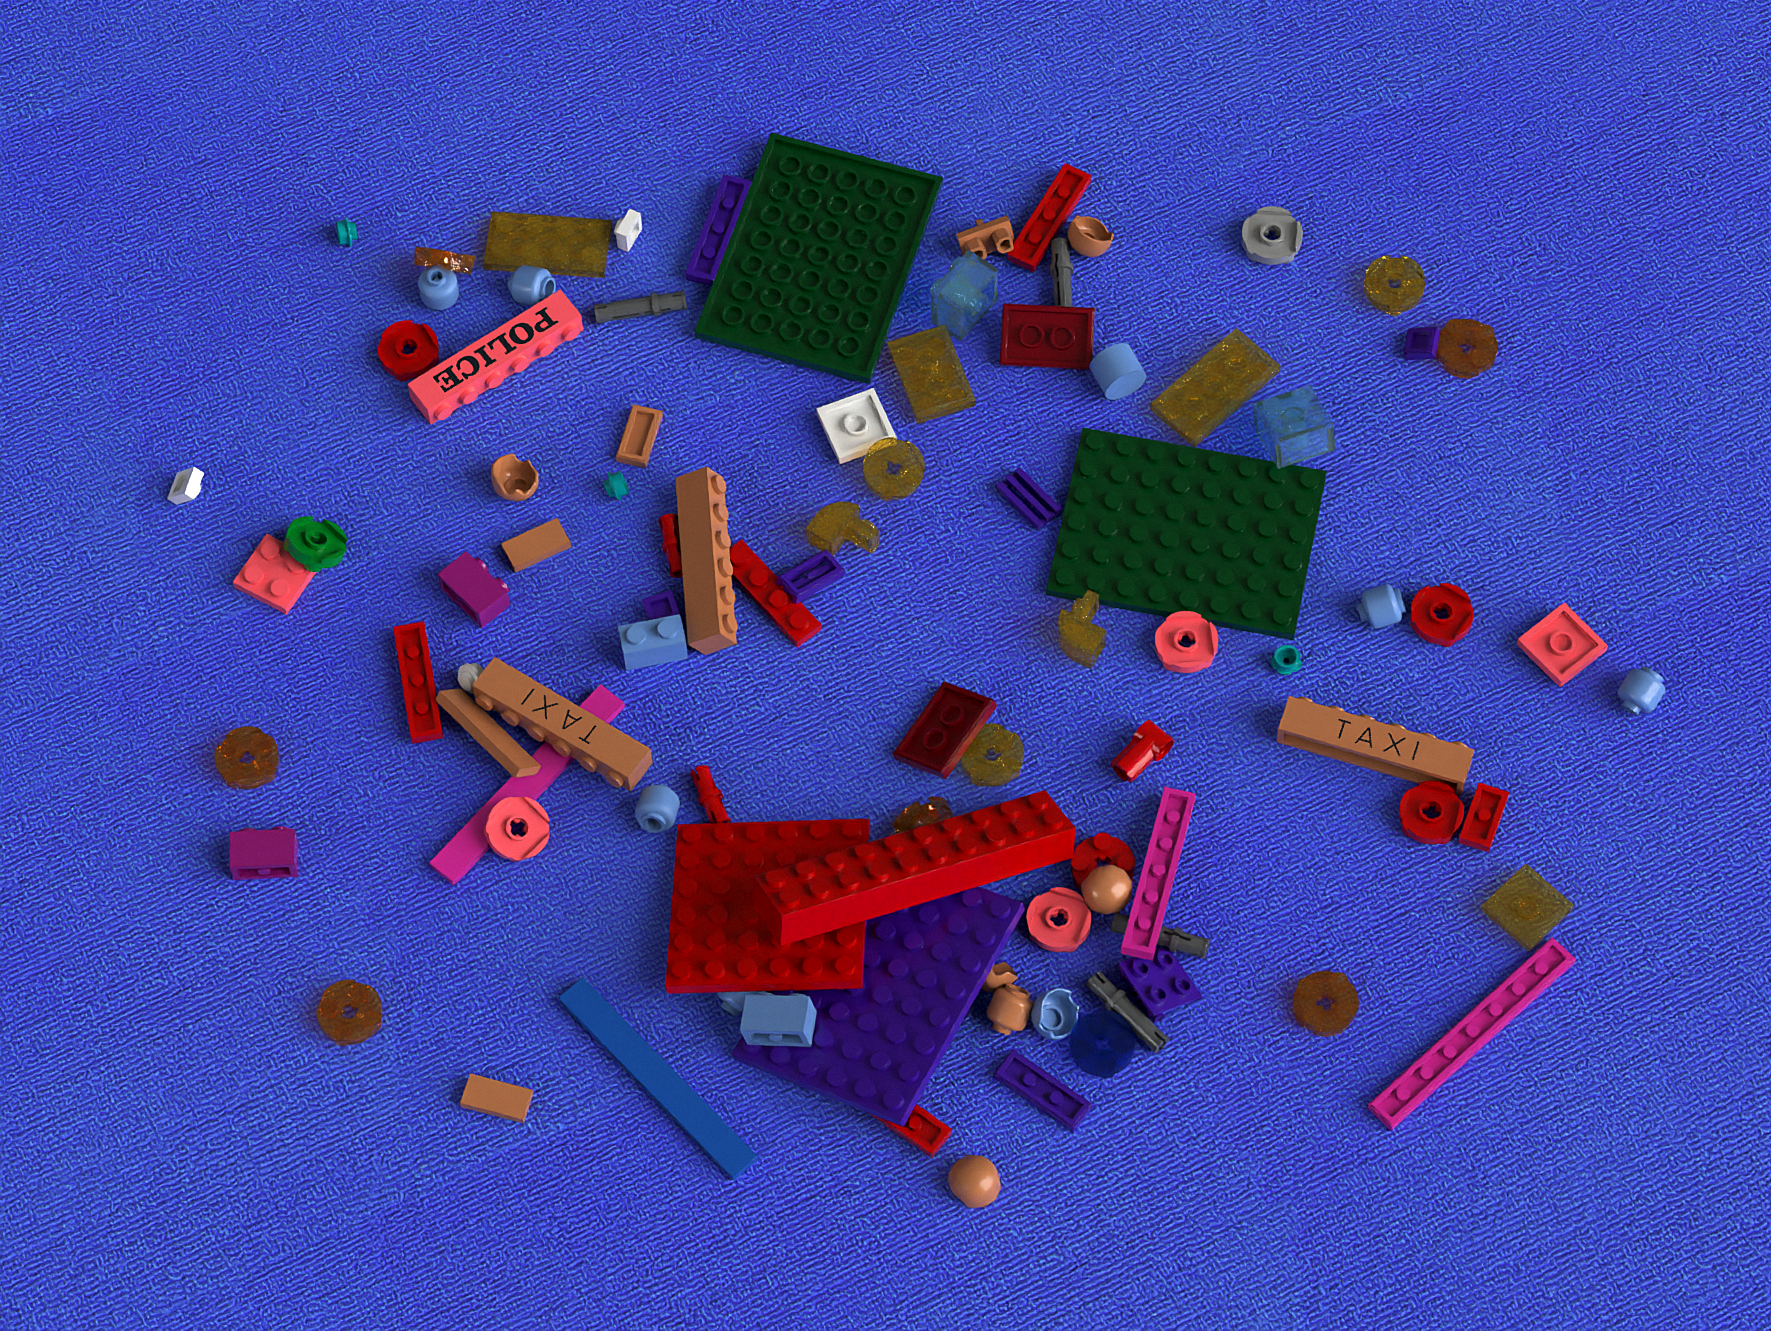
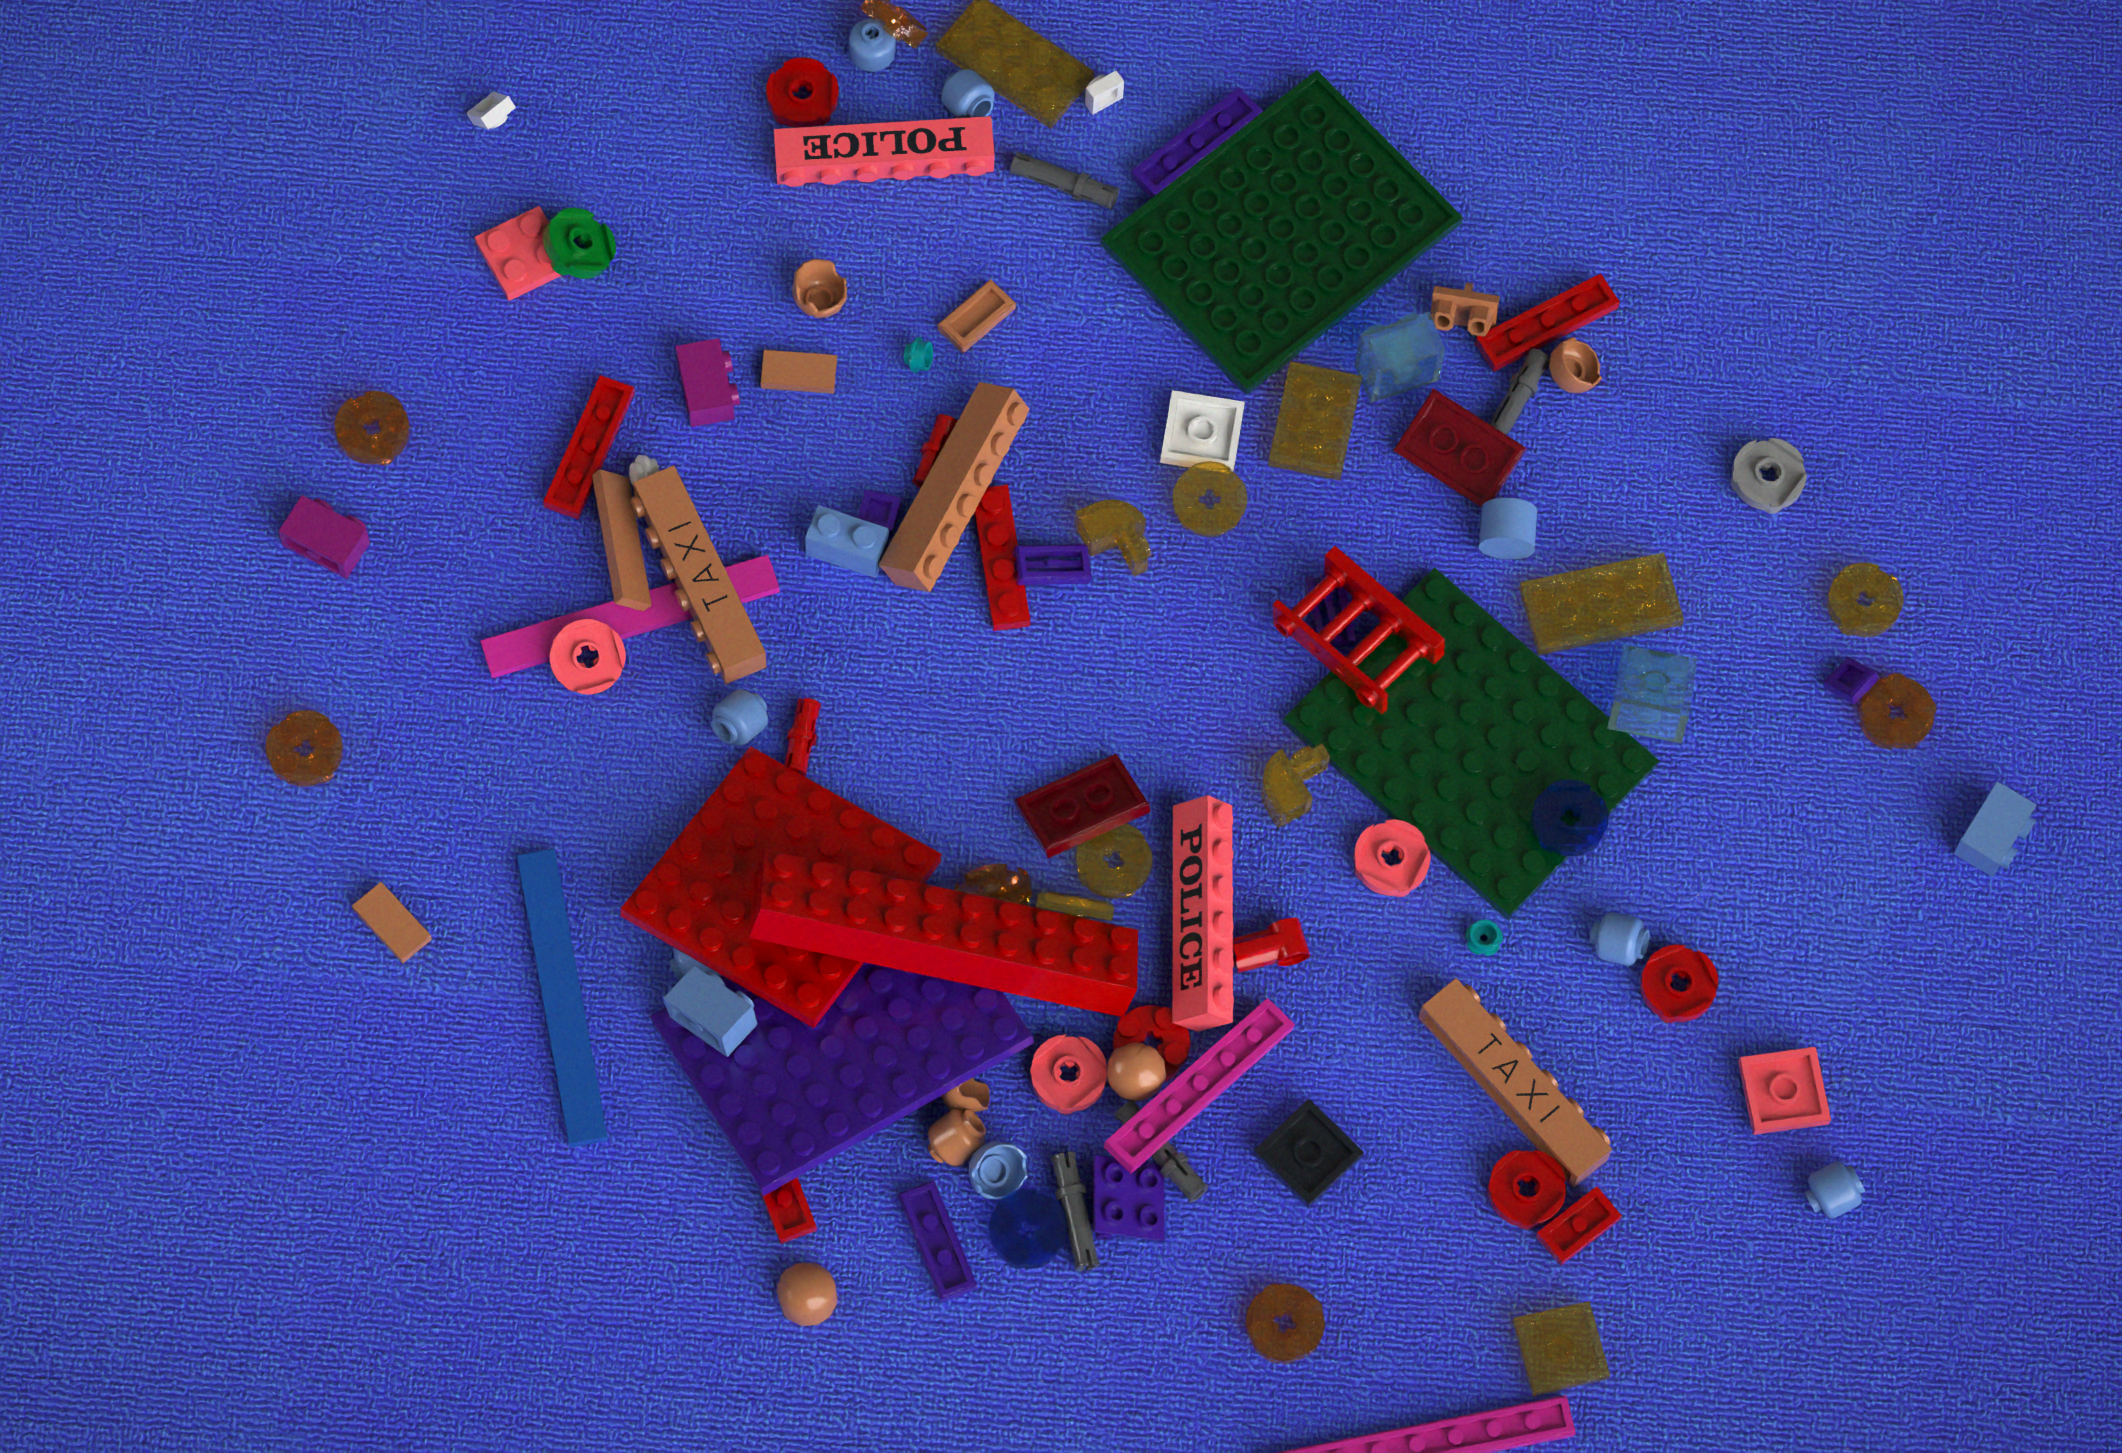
camera: 25 degrees right, 5 degrees up
none -> clear yellow plate [1036,890,1117,921]
none -> coral brick [1172,795,1234,1032]
none -> black plate [1253,1099,1364,1209]
none -> red fence [1273,546,1445,714]
none -> clear blue plate [1531,779,1609,856]
none -> medium blue brick [1953,781,2037,877]

